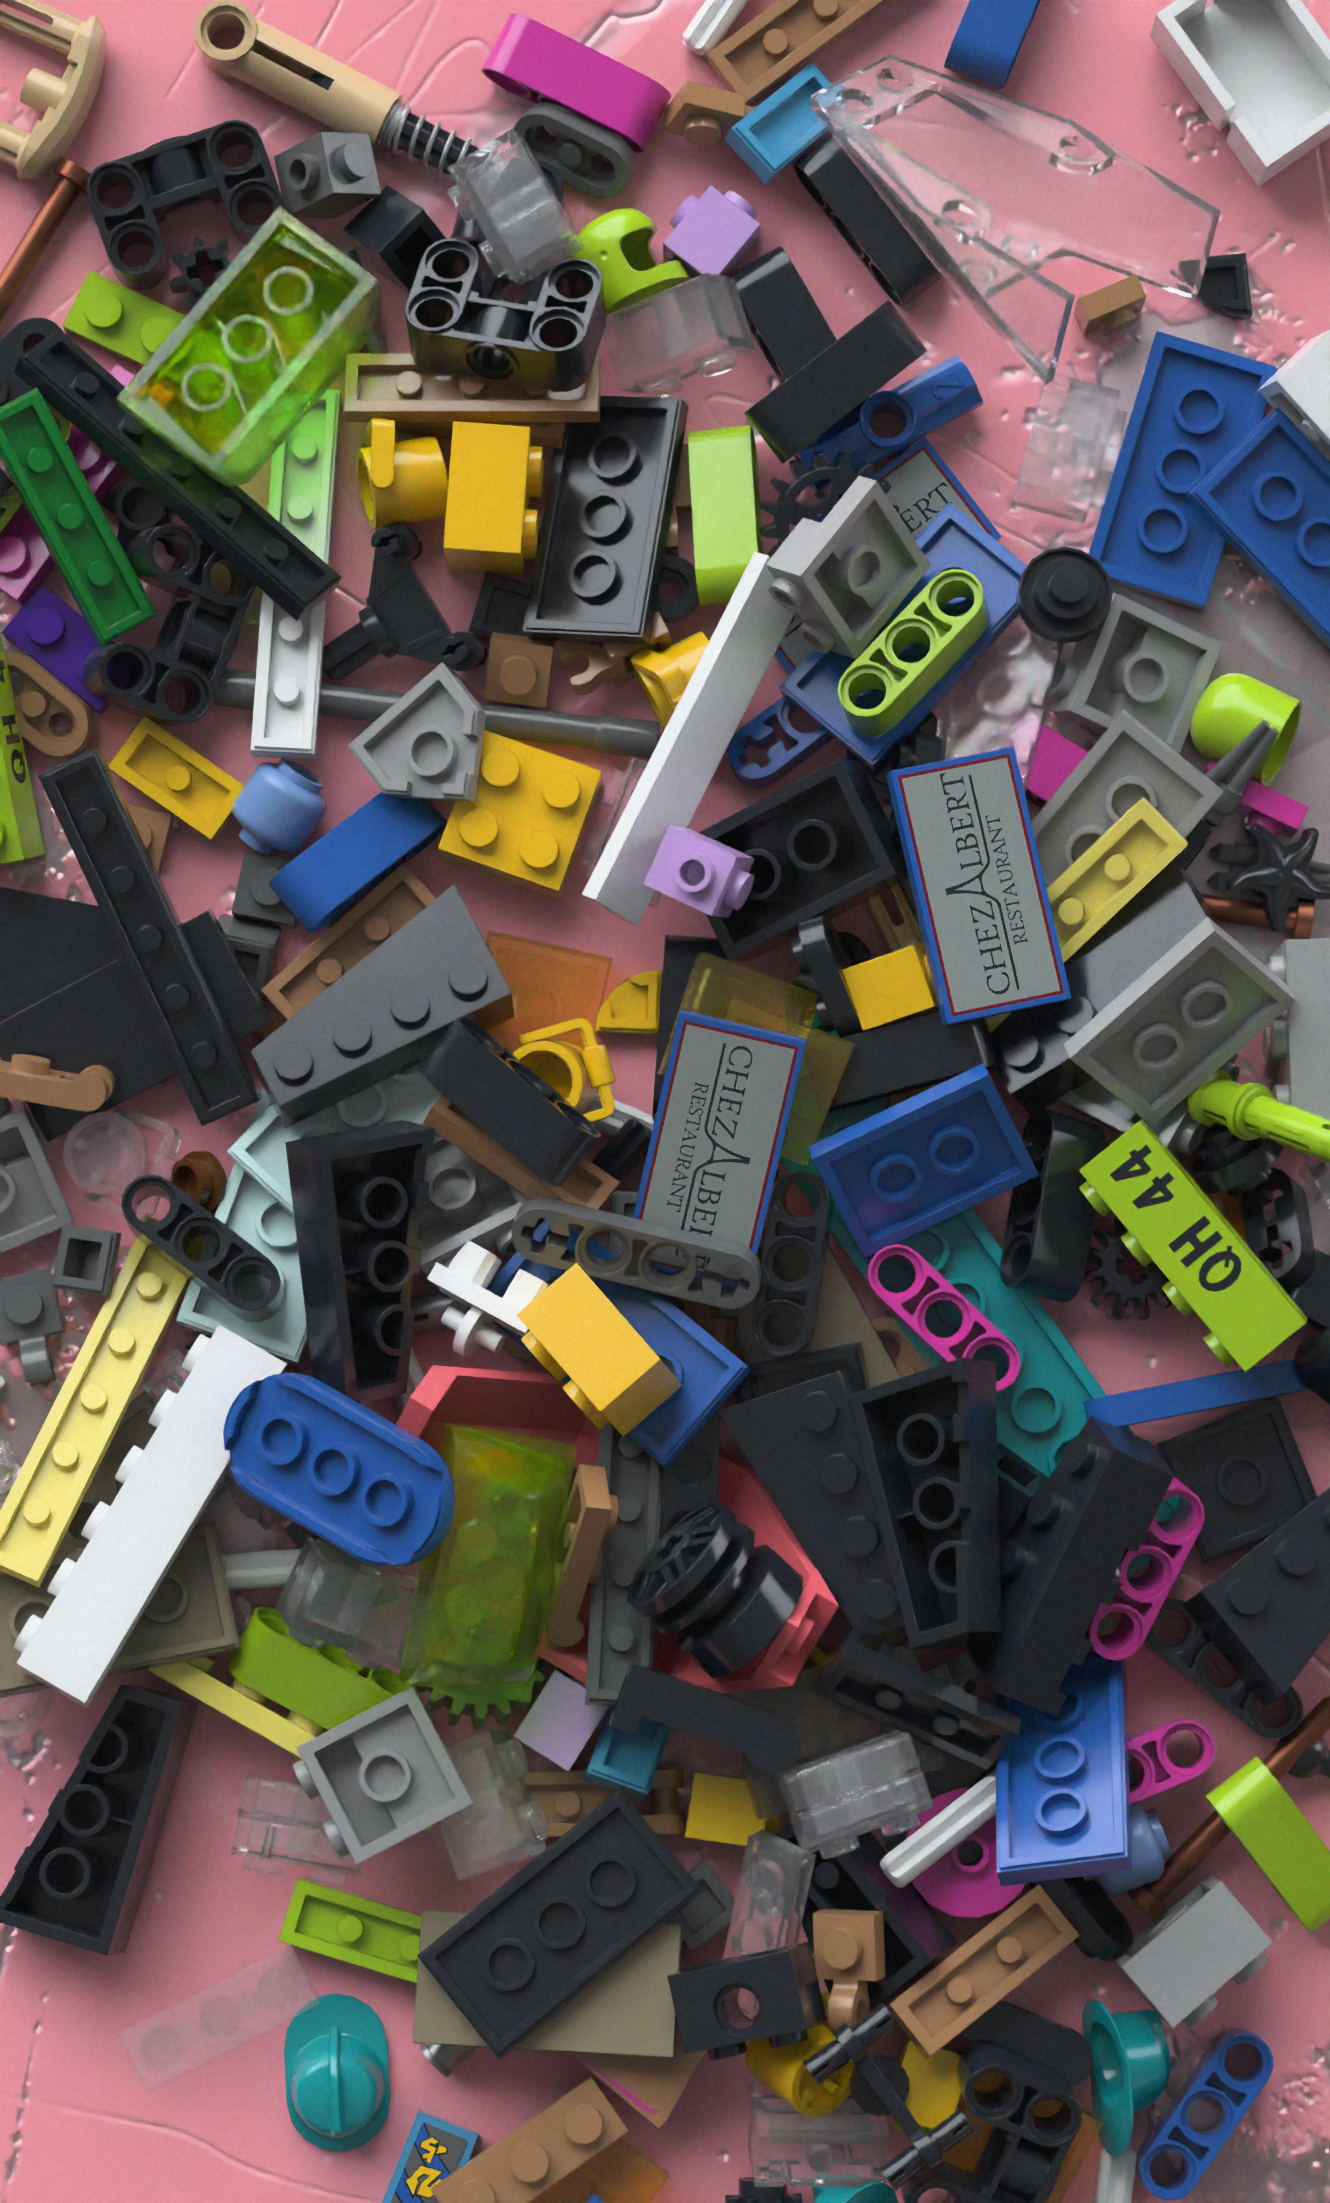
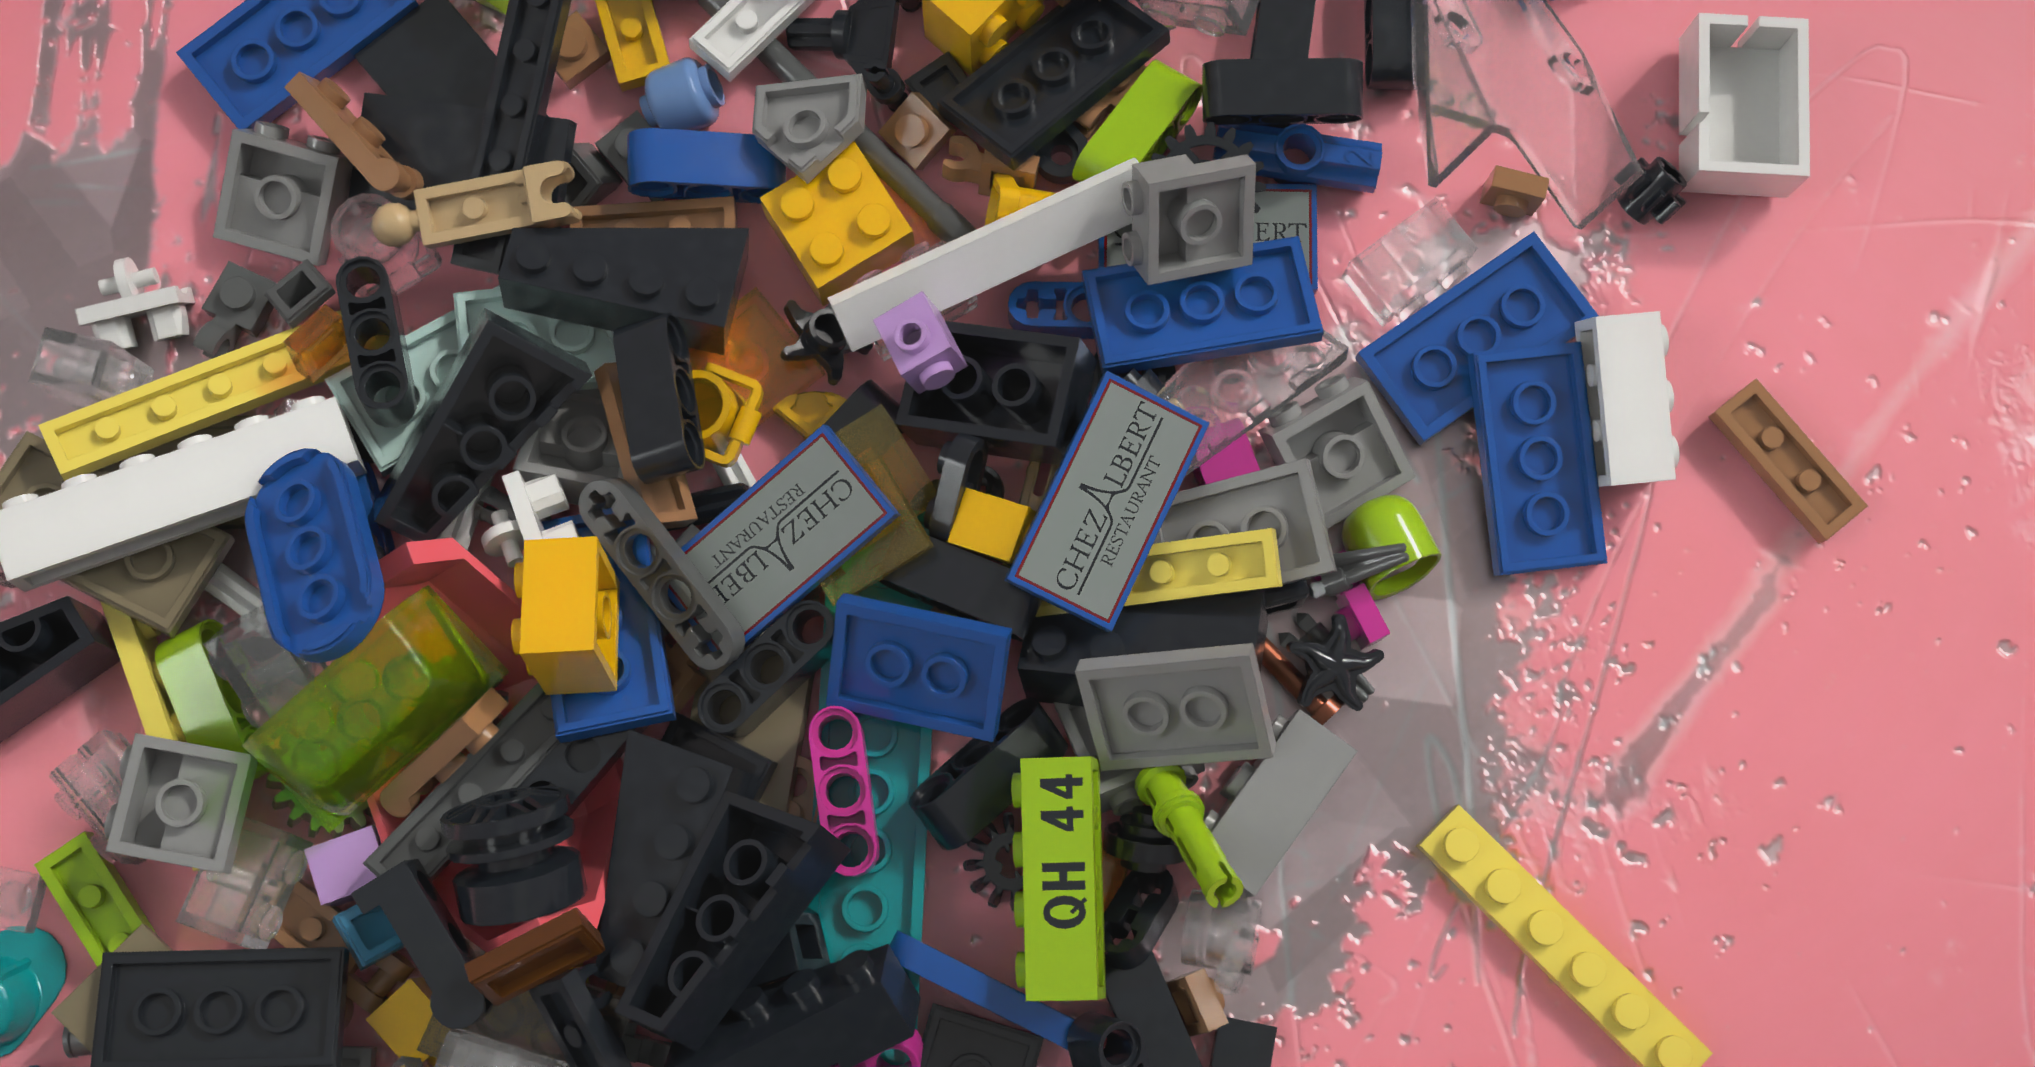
camera: 35 degrees right, 5 degrees down
reddish brown plate [169,1151,227,1213] -> none
lime beam [838,569,990,736] -> none
black plate [1016,547,1113,644] -> none
black tile [1181,253,1253,320] -> none
none -> clear orange tile [283,304,348,383]
none -> tan plate [371,160,582,249]
none -> reddish brown tile [464,907,606,1006]
none -> black animal [780,300,873,386]
none -> black gear [1617,157,1687,225]

